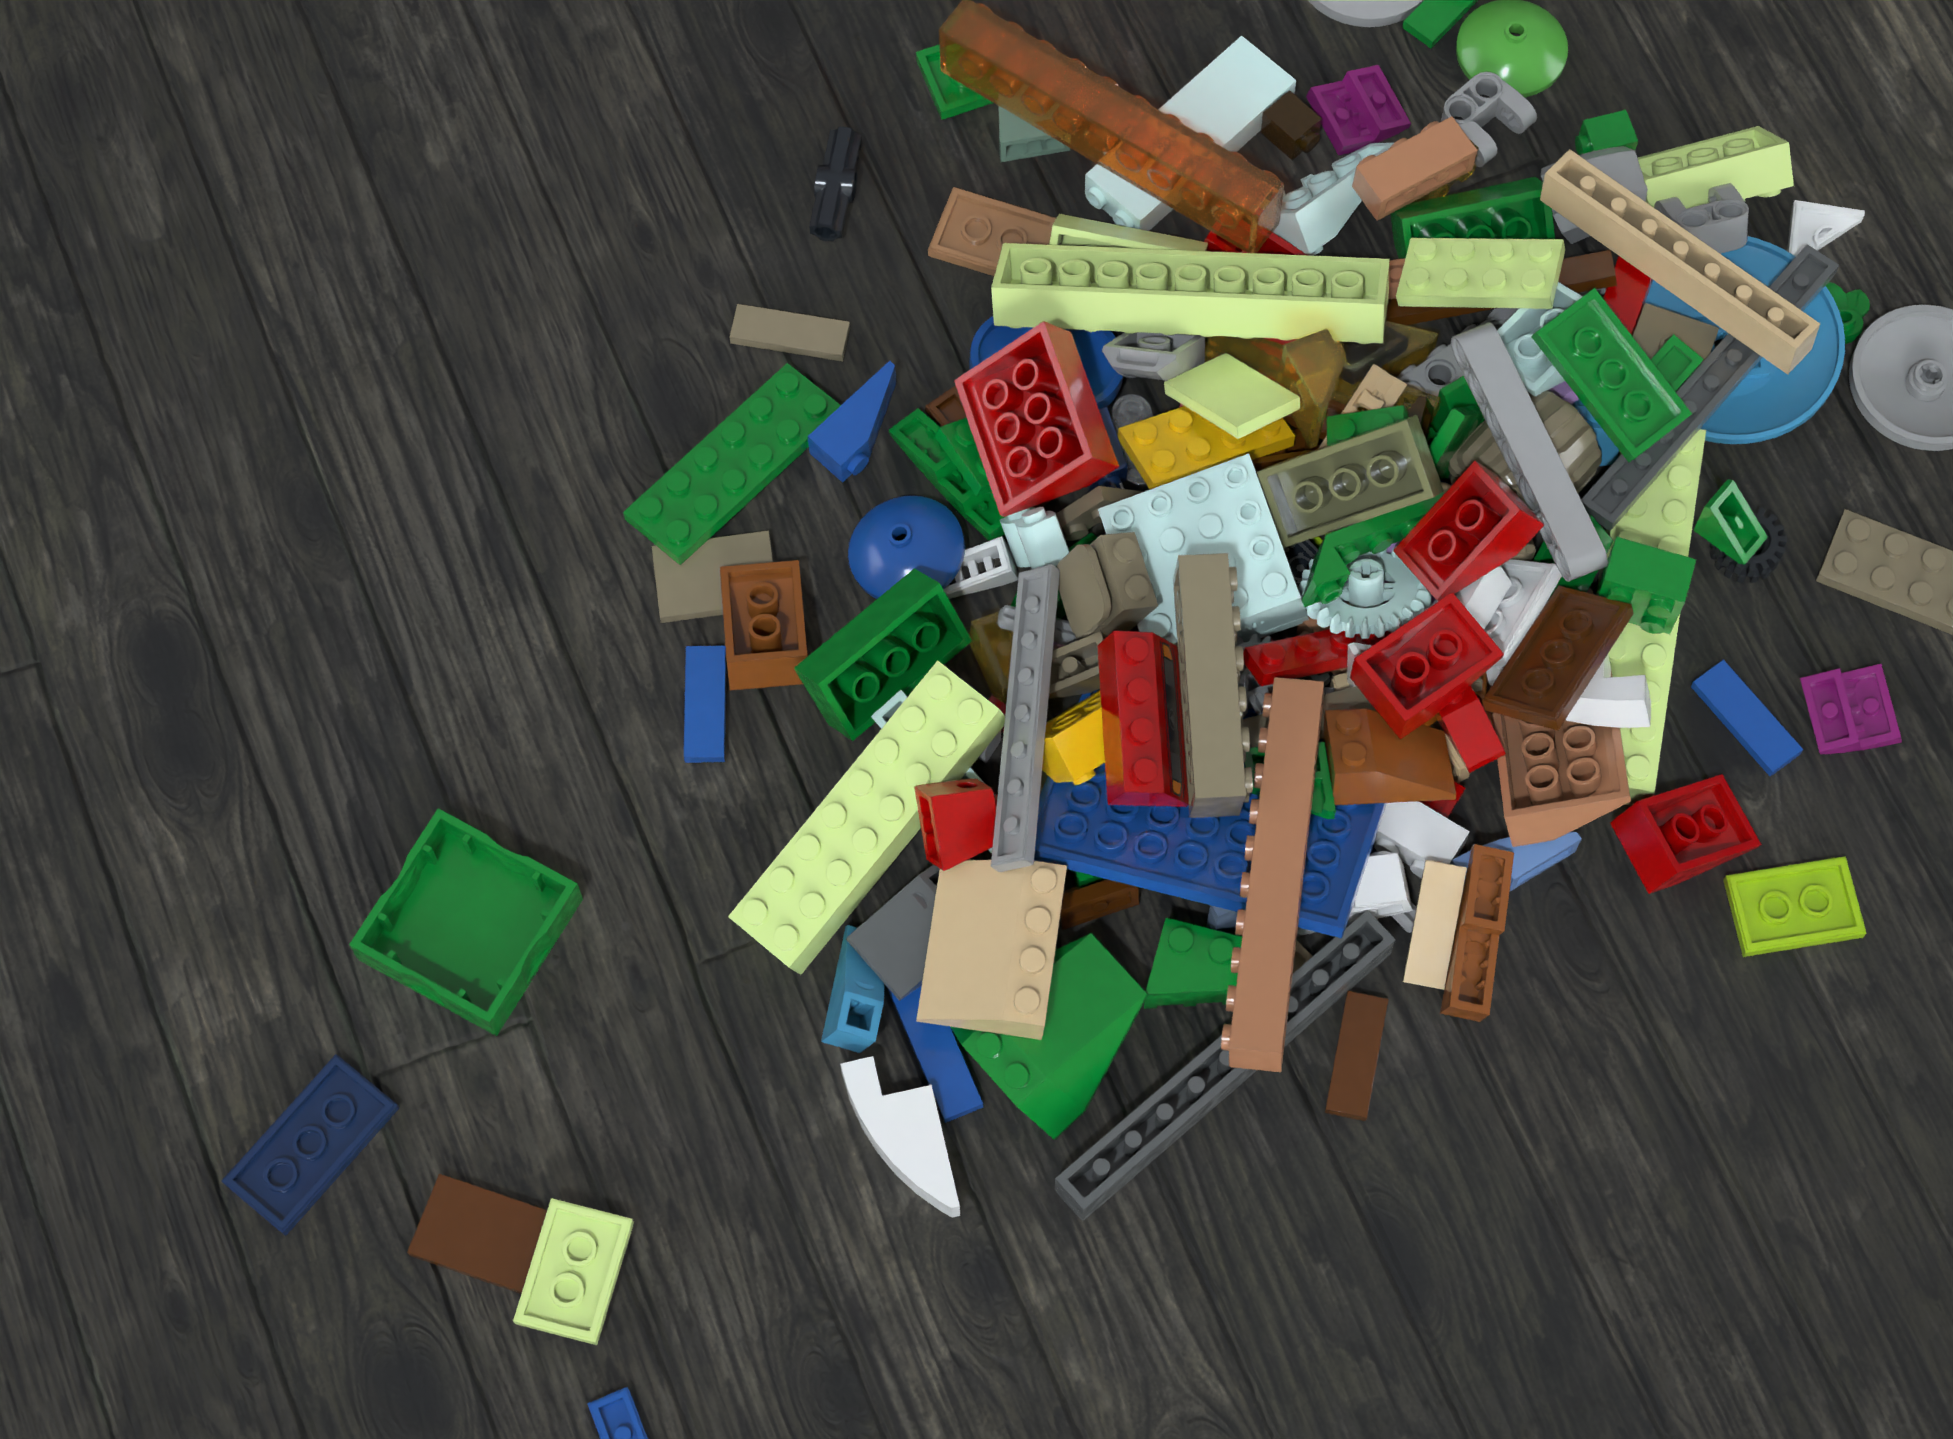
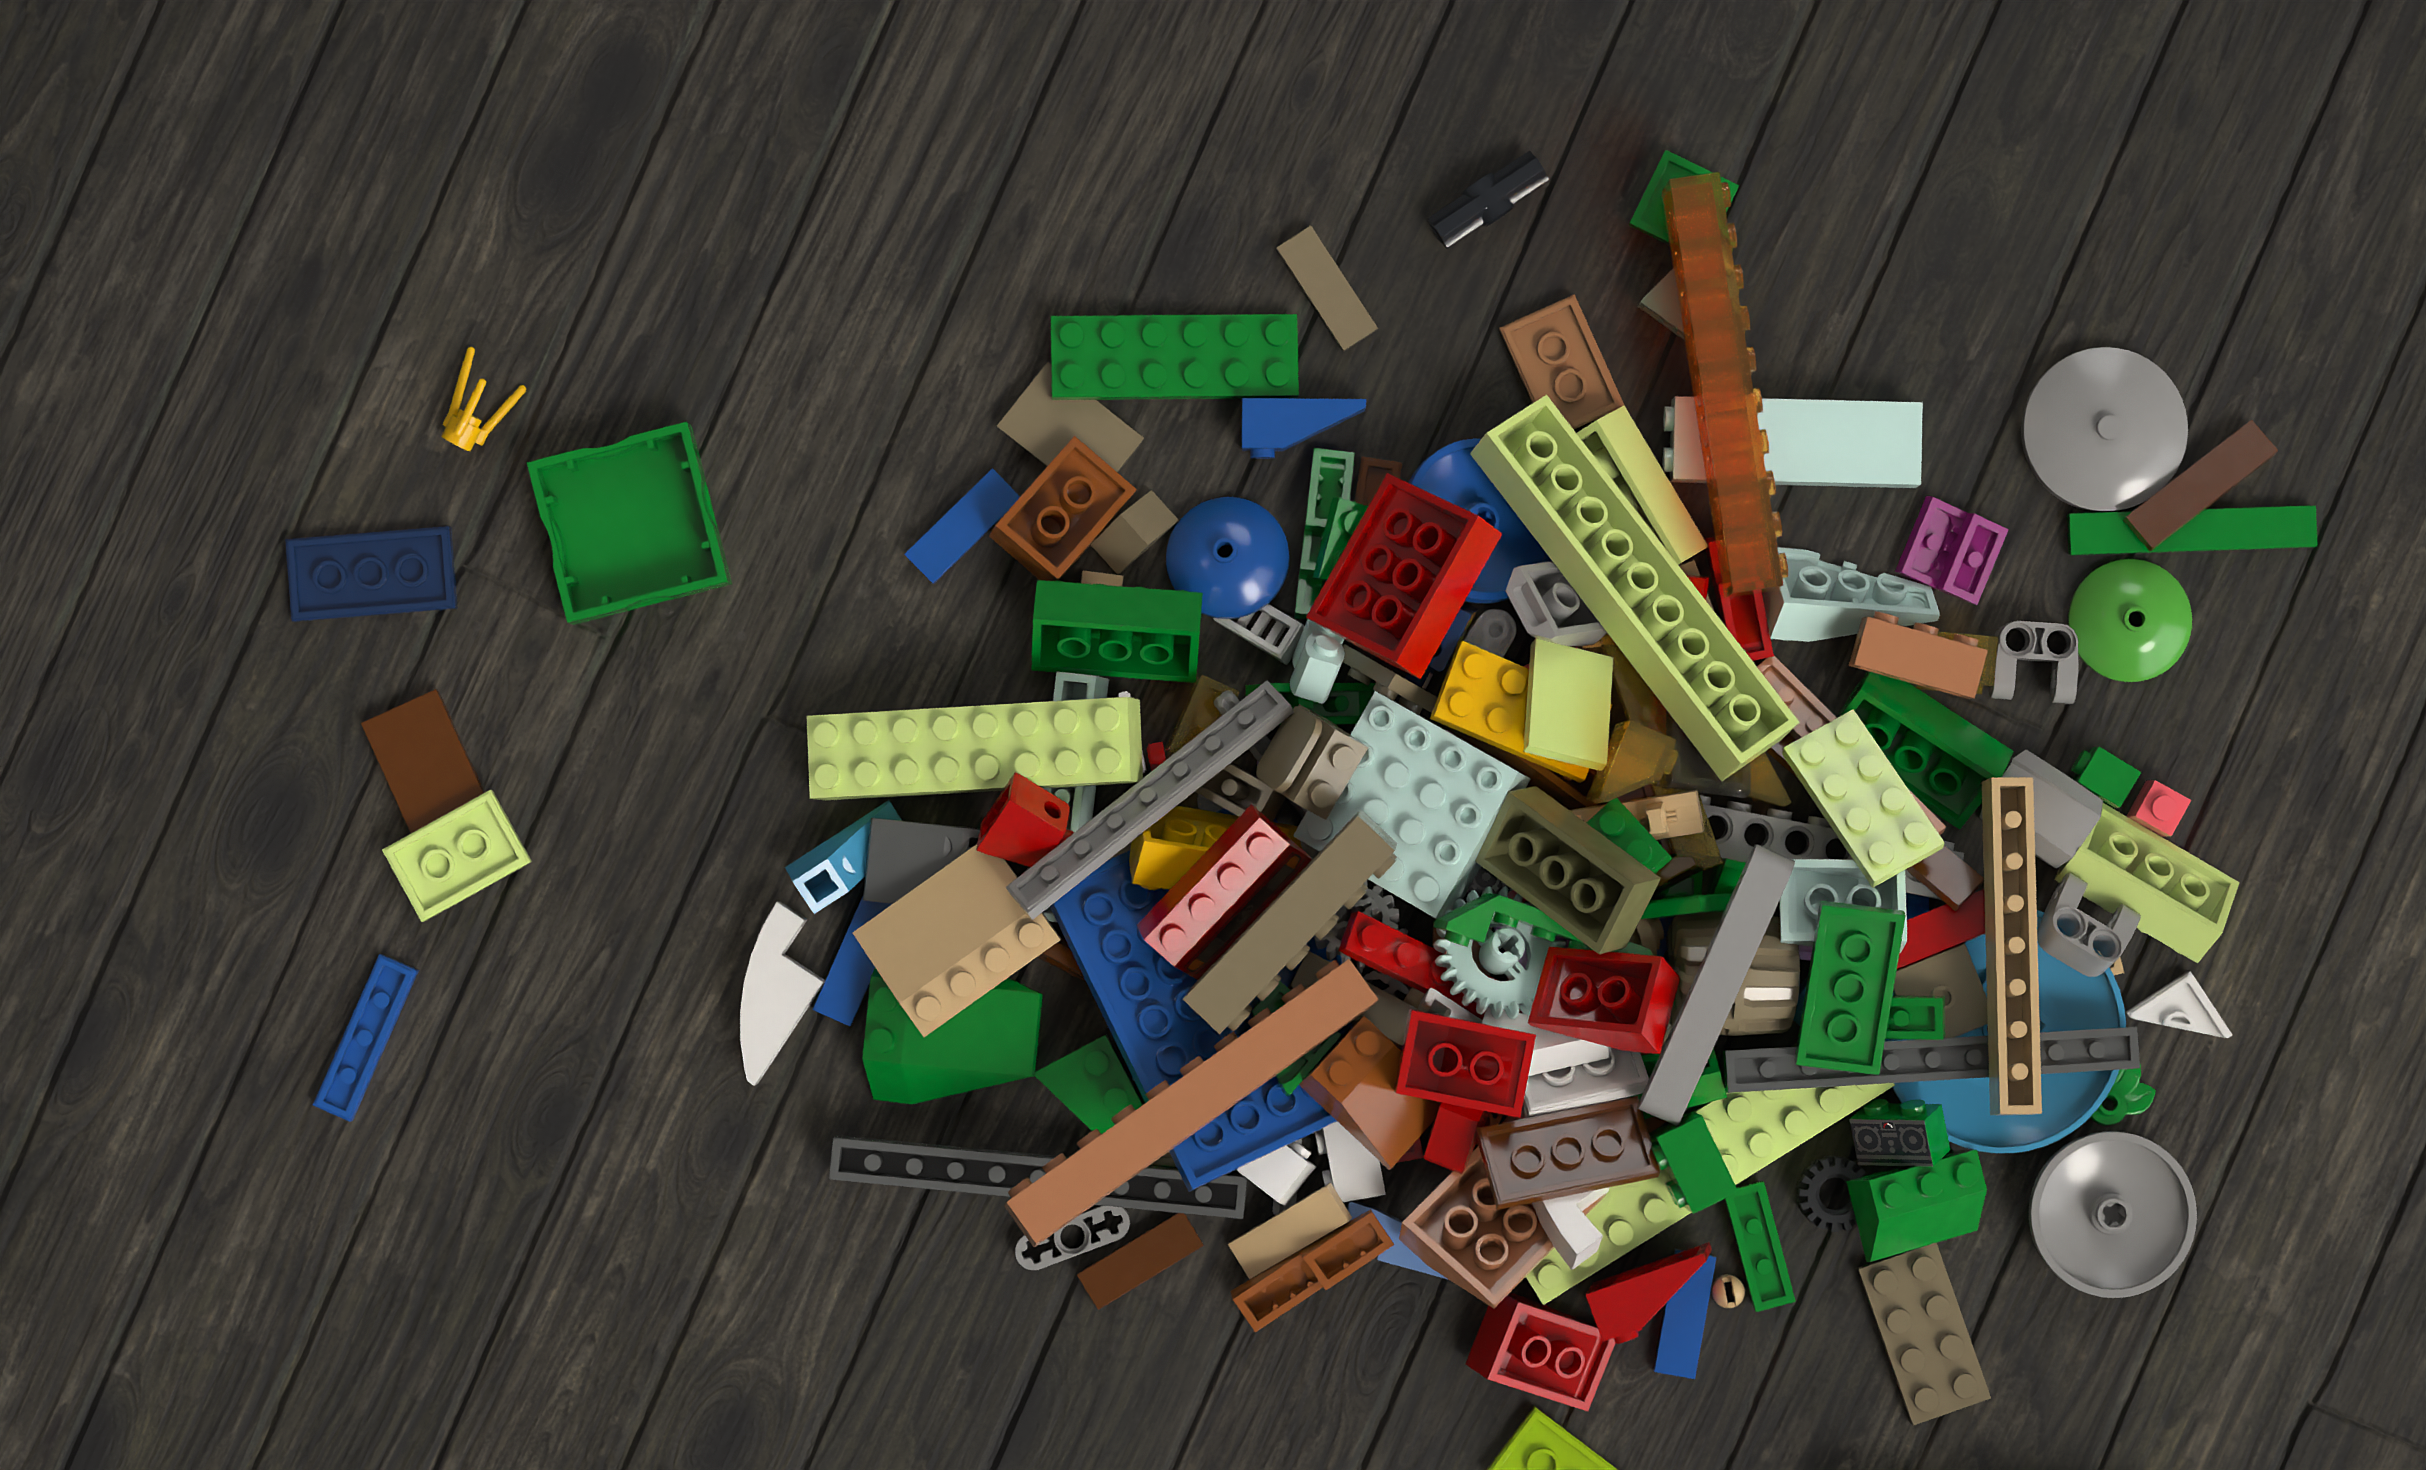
camera: 45 degrees right, 20 degrees up
dark brown brick [1260,90,1322,161] -> none
green slope [1693,479,1768,565] -> none
magenta slope [1800,664,1902,754] -> none
none -> yellow plant [441,347,526,451]
none -> light grey beam [1015,1205,1130,1270]
none -> dark tan slope [1091,490,1179,575]
none -> red slope [1586,1242,1712,1344]
none -> tan hinge [1711,1274,1745,1308]
none -> green plate [1725,1181,1796,1312]
none -> green slope [1846,1149,1987,1262]
none -> brick [1849,1099,1950,1167]
none -> coral brick [2127,780,2191,837]

